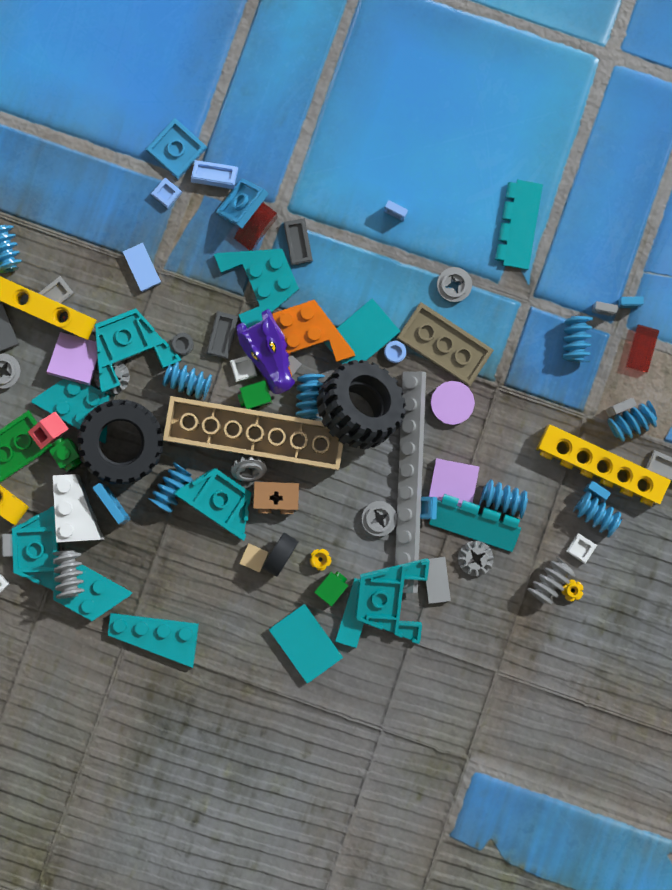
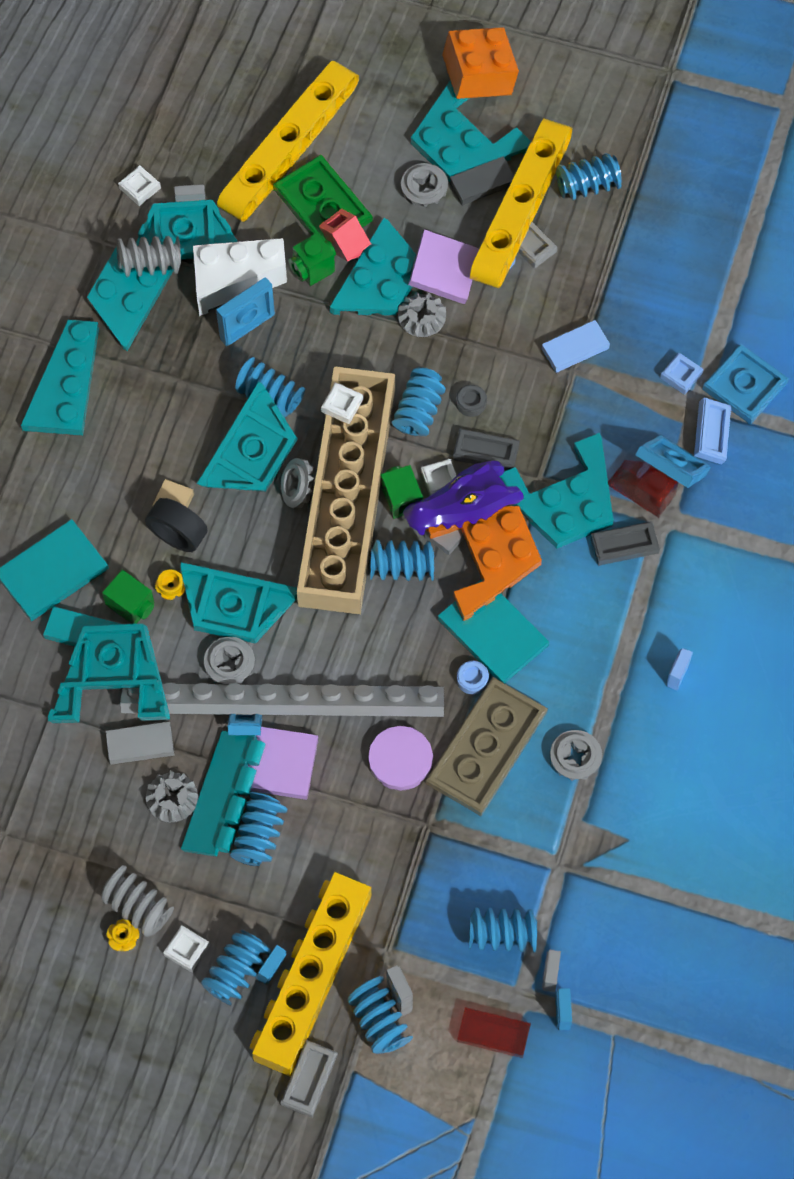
camera: 90 degrees right, 20 degrees down
black tyre [78,399,163,485] -> none
teal wing [95,308,181,394] -> none
medium nougat brick [253,482,299,514] -> none
black tyre [317,360,406,449] -> none
teal windscreen [495,180,543,270] -> none
none -> teal wing [180,562,297,644]
none -> white tile [321,382,363,424]

